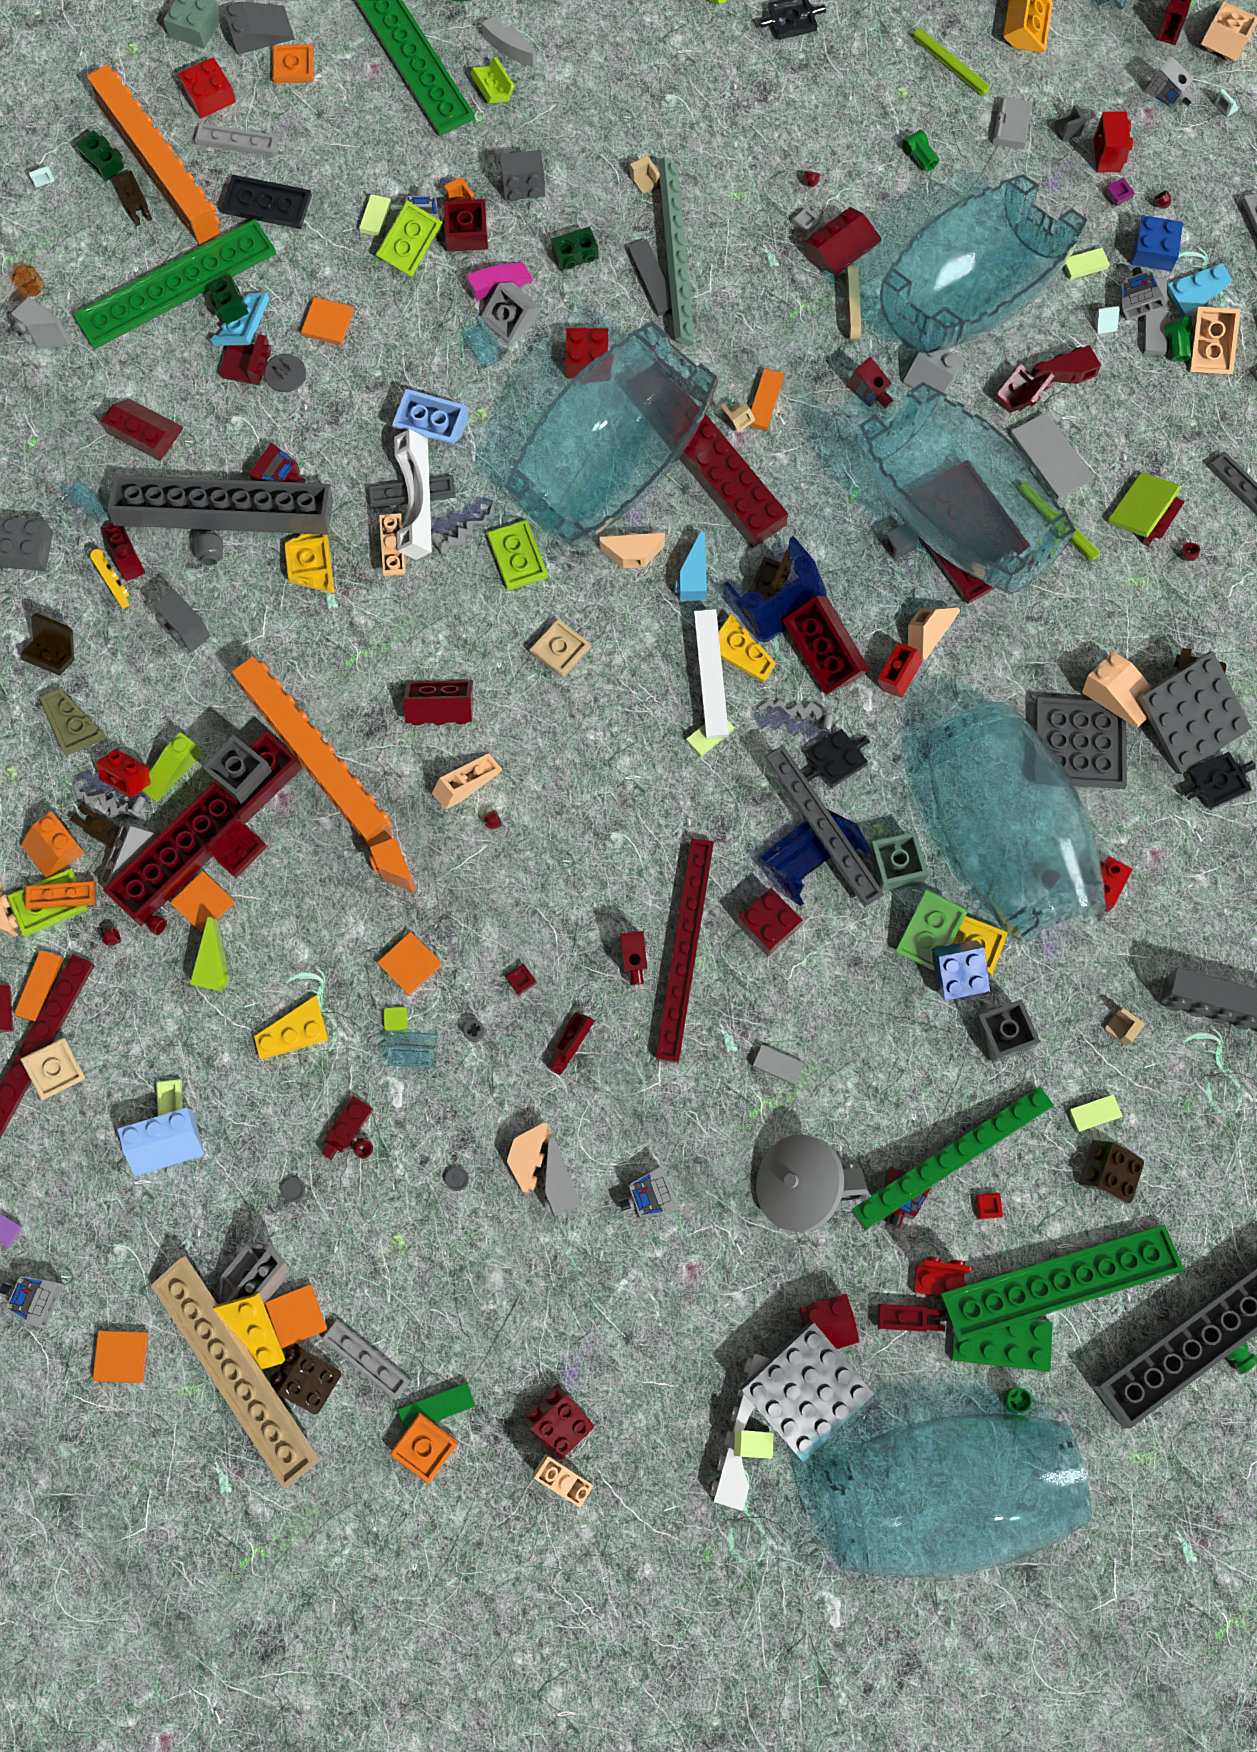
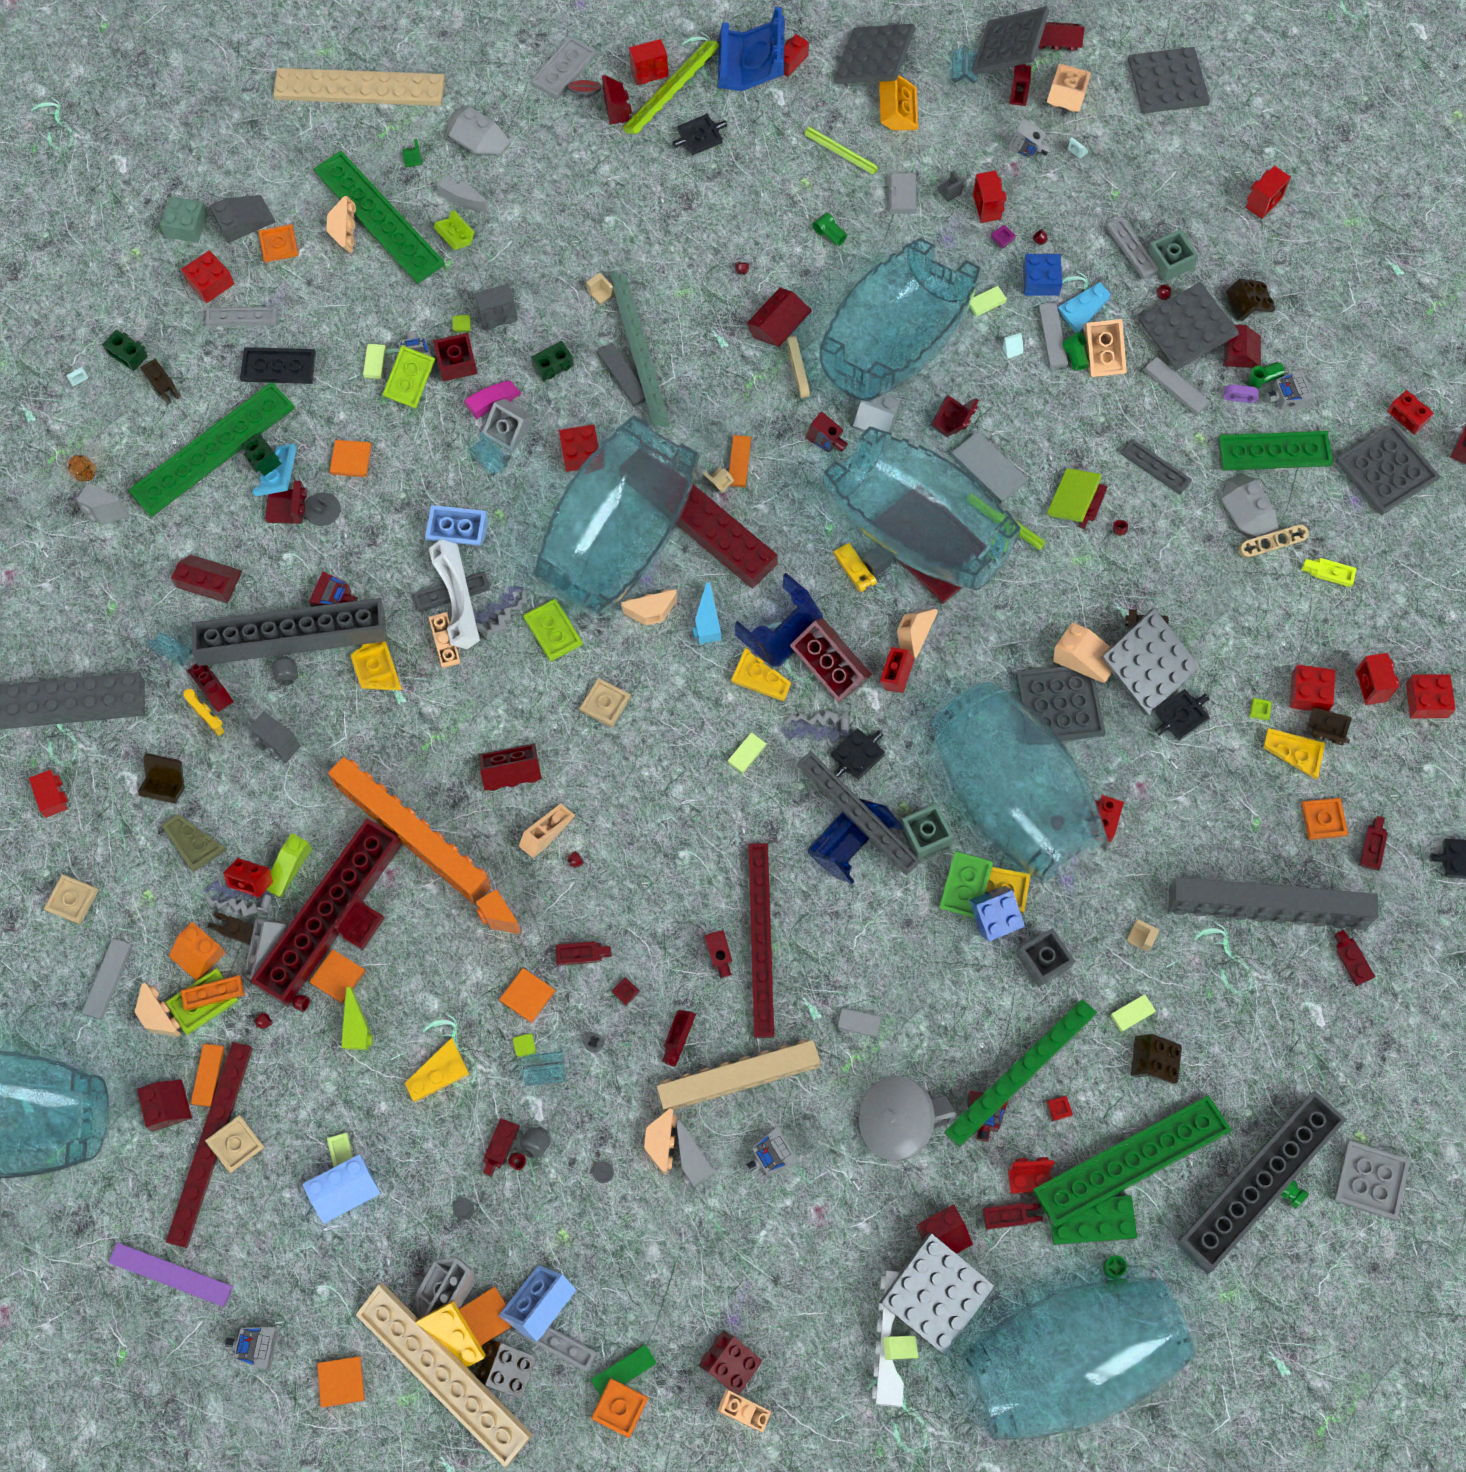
camera: 10 degrees left, 5 degrees down
orange brick [87,64,221,246] -> none
dark grey brick [202,735,272,804] -> none
orange panel [444,176,475,201] -> none
white tile [694,609,729,739] -> none
dark red brick [737,887,803,957] -> none
dark brown bracket [748,550,793,606] -> none
light grey tile [792,207,821,235] -> none
dark red slope [1031,345,1101,384] -> none
light grey torso [1122,267,1167,321] -> none
none -> light nougat slope [326,196,356,253]
none -> lime piece [453,315,471,332]
none -> light blue slope [499,1265,576,1341]
none -> dark grey head [520,1127,551,1159]
none -> dark red hinge [556,941,612,966]
none -> tan brick [657,1039,821,1113]
none -> yellow plate [833,543,877,593]

